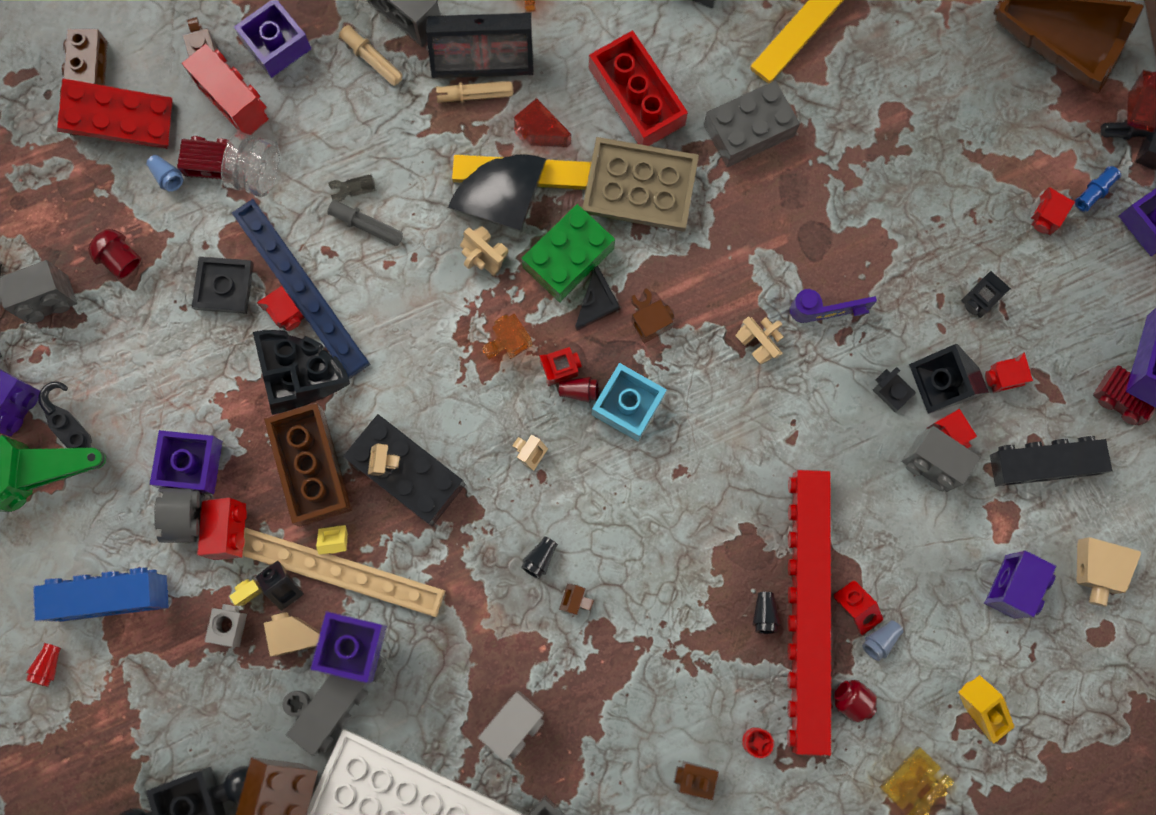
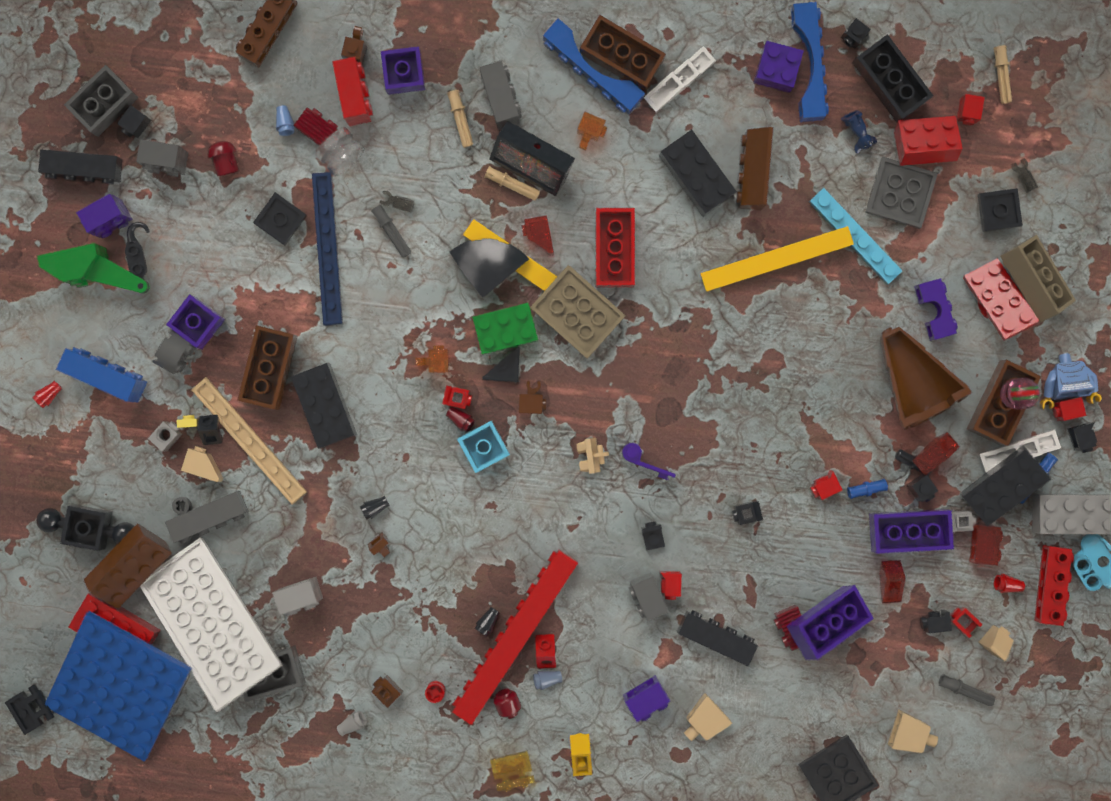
camera: 30 degrees right, 10 degrees up
red plate [57,78,173,149] -> none
red brick [197,498,247,560] -> none
black brick [253,330,350,415] -> none
red window [257,286,305,331] -> none
dark purple brick [311,612,387,683] -> none
light yellow plate [316,525,348,555] -> none
tan tile [368,444,400,476] -> none
tan hips [460,226,509,276] -> none
tan tile [513,435,548,471] -> none
dark grey brick [704,80,800,168] -> none
black slope [909,344,989,414] -> none
red window [985,352,1033,393] -> none

